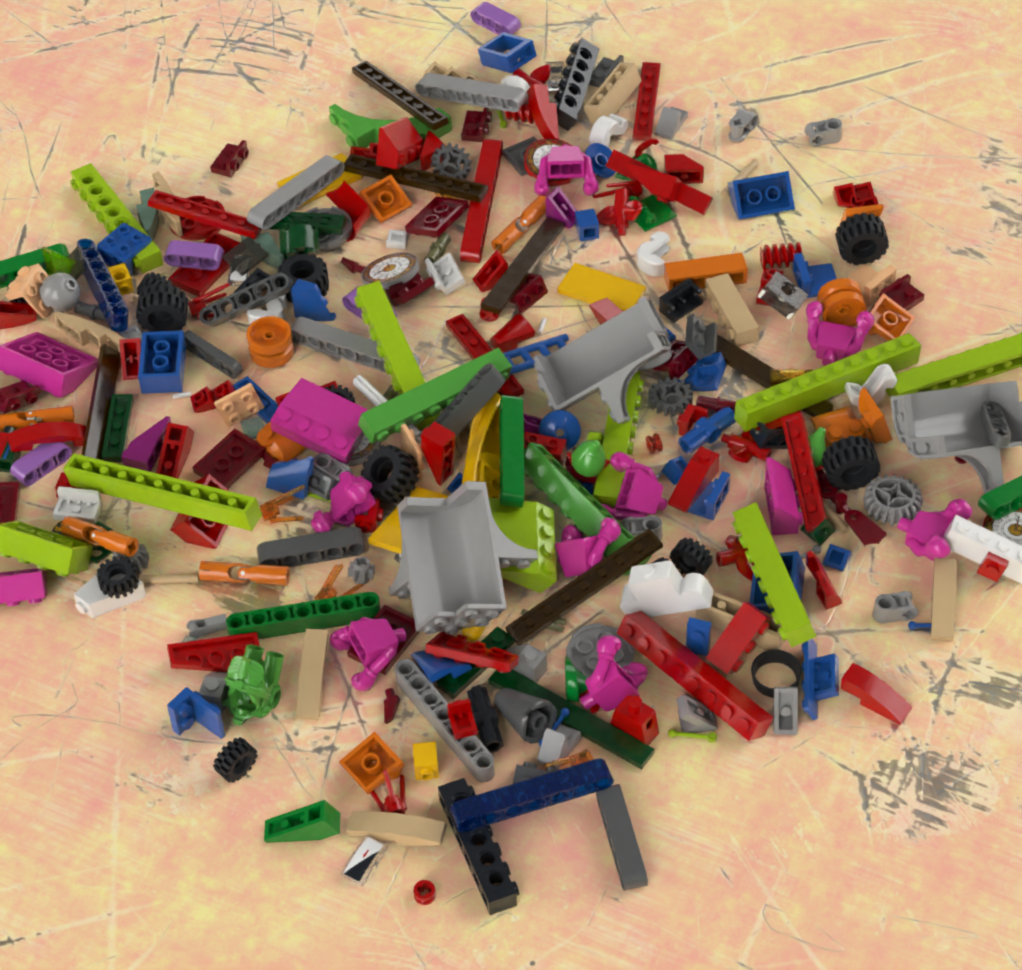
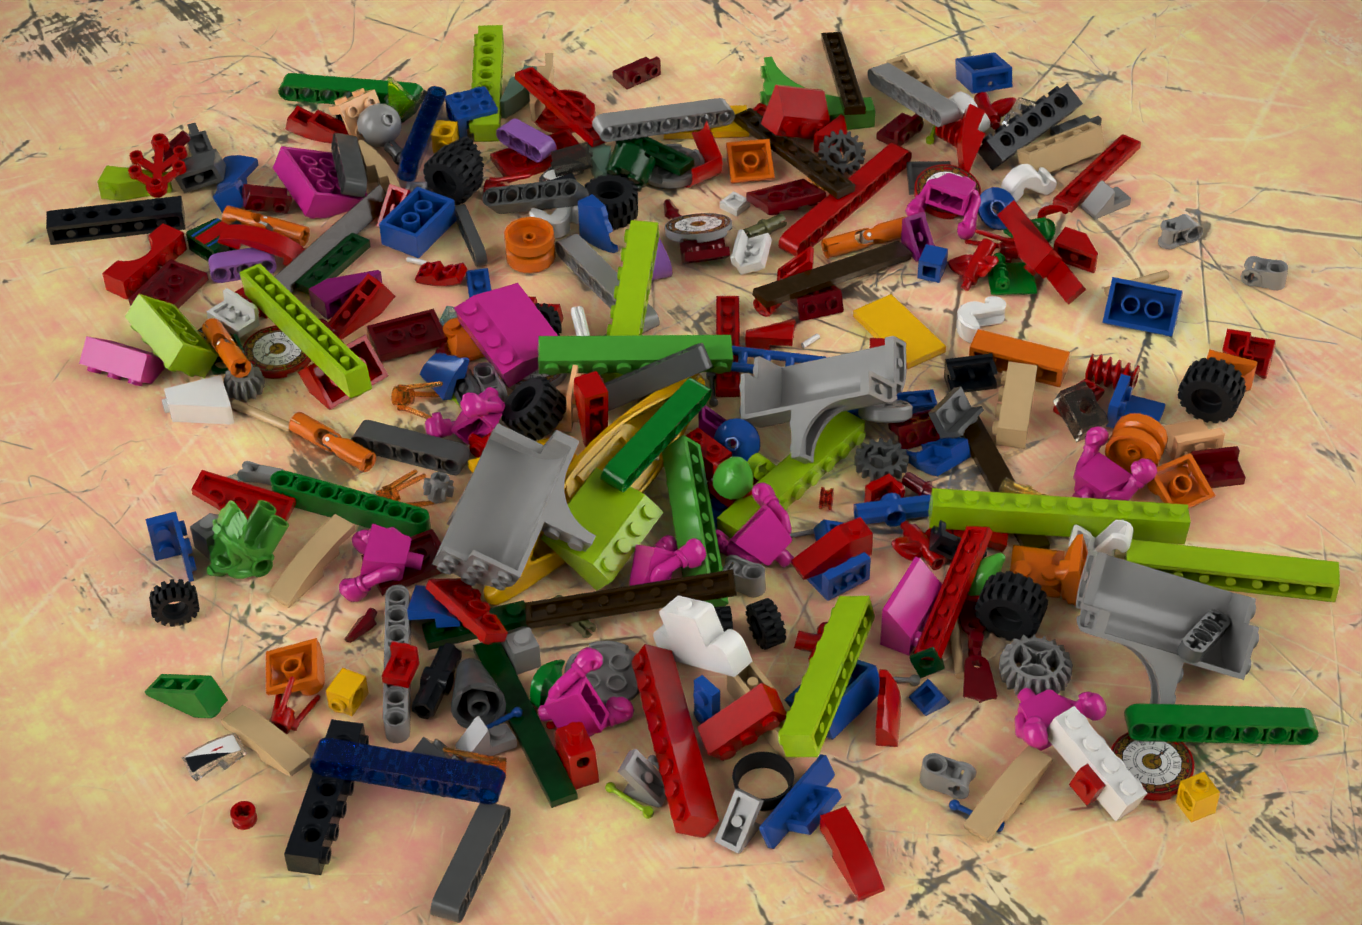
camera: 30 degrees right, 5 degrees down
black tyre [96,556,139,599] -> none
light nougat bracket [214,383,265,427] -> none
medium lavender beam [470,1,521,35] -> none
none -> tile [243,326,312,379]
none -> dark grey beam [331,133,367,197]

